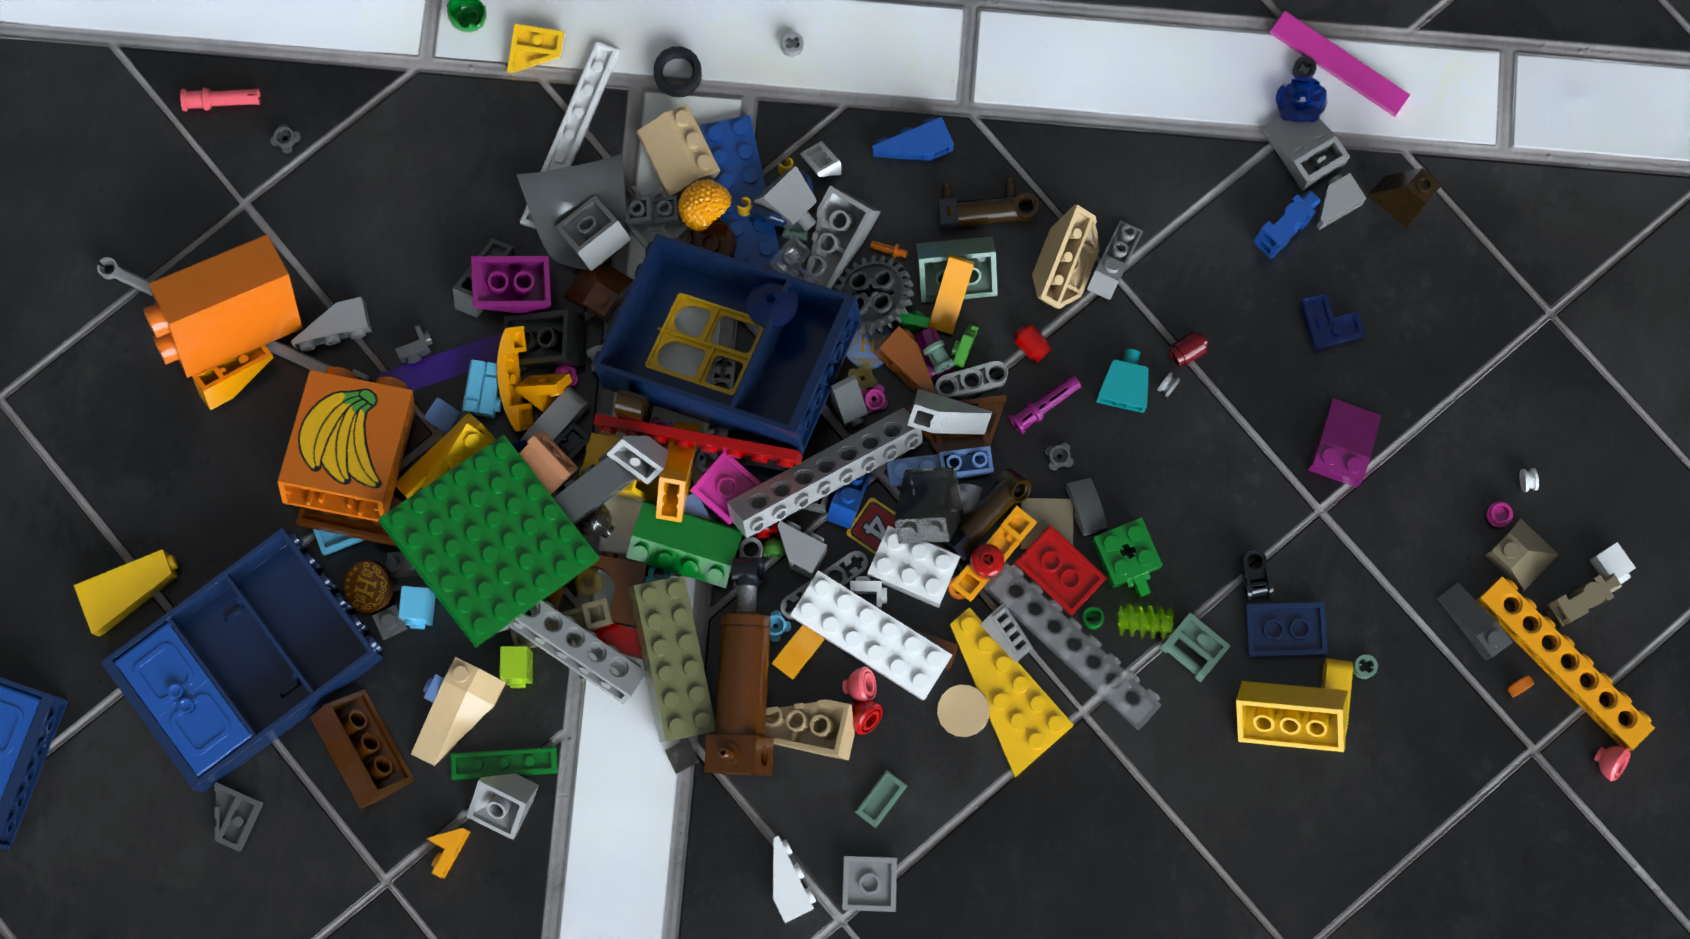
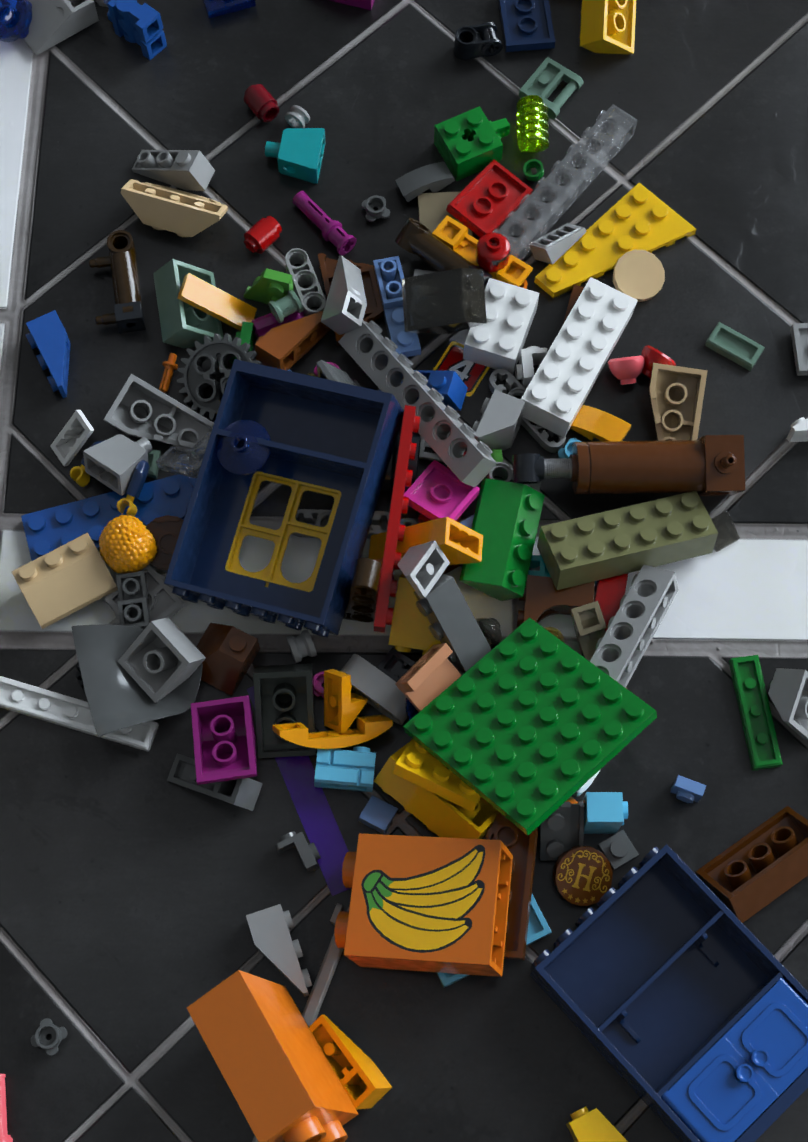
camera: 95 degrees left, 10 degrees down
tan wedge [411,657,506,766] -> none
lime brick [500,646,533,688] -> none

